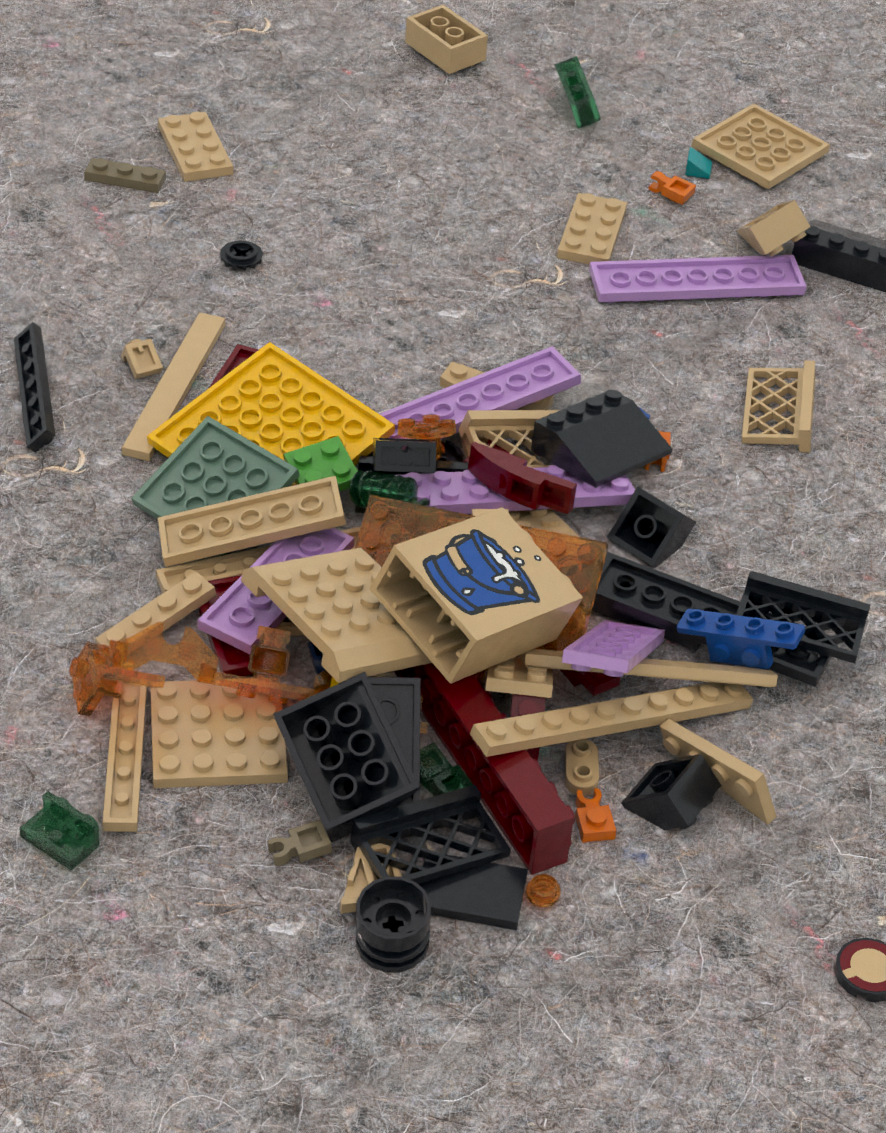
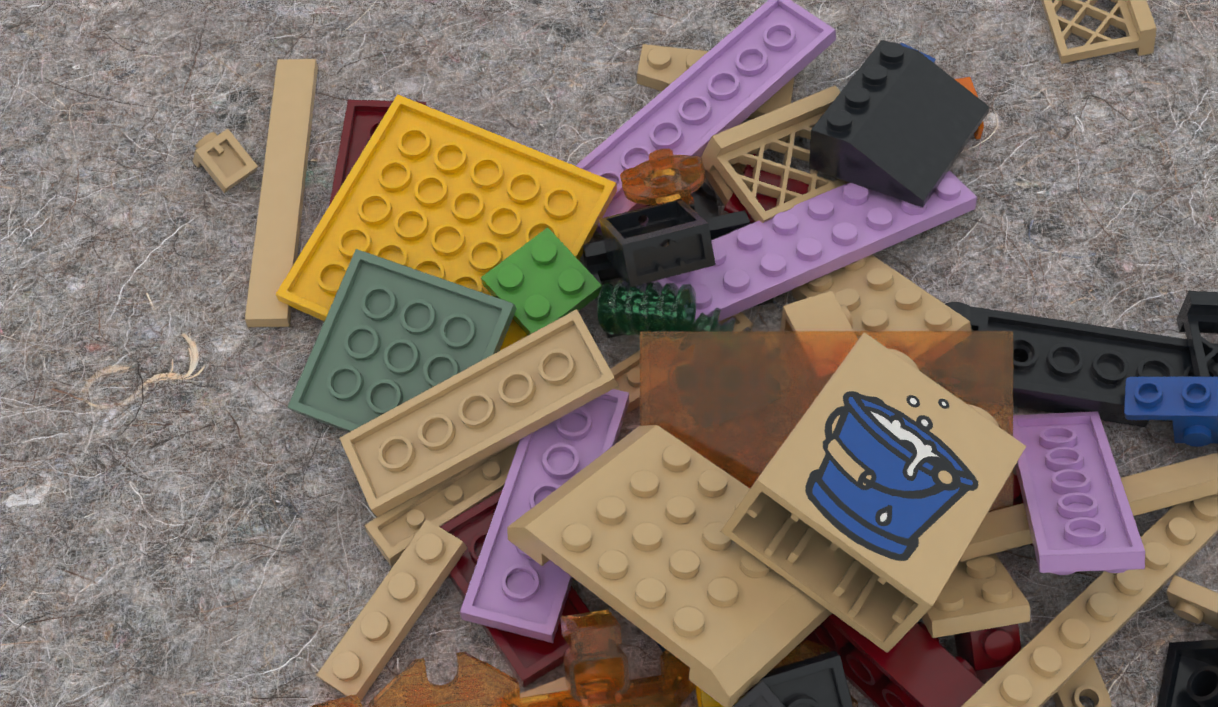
camera: 10 degrees left, 15 degrees up
black plate [14,322,56,453] -> none
dark red slope [468,442,577,514] -> none
black slope [607,487,696,568] -> none

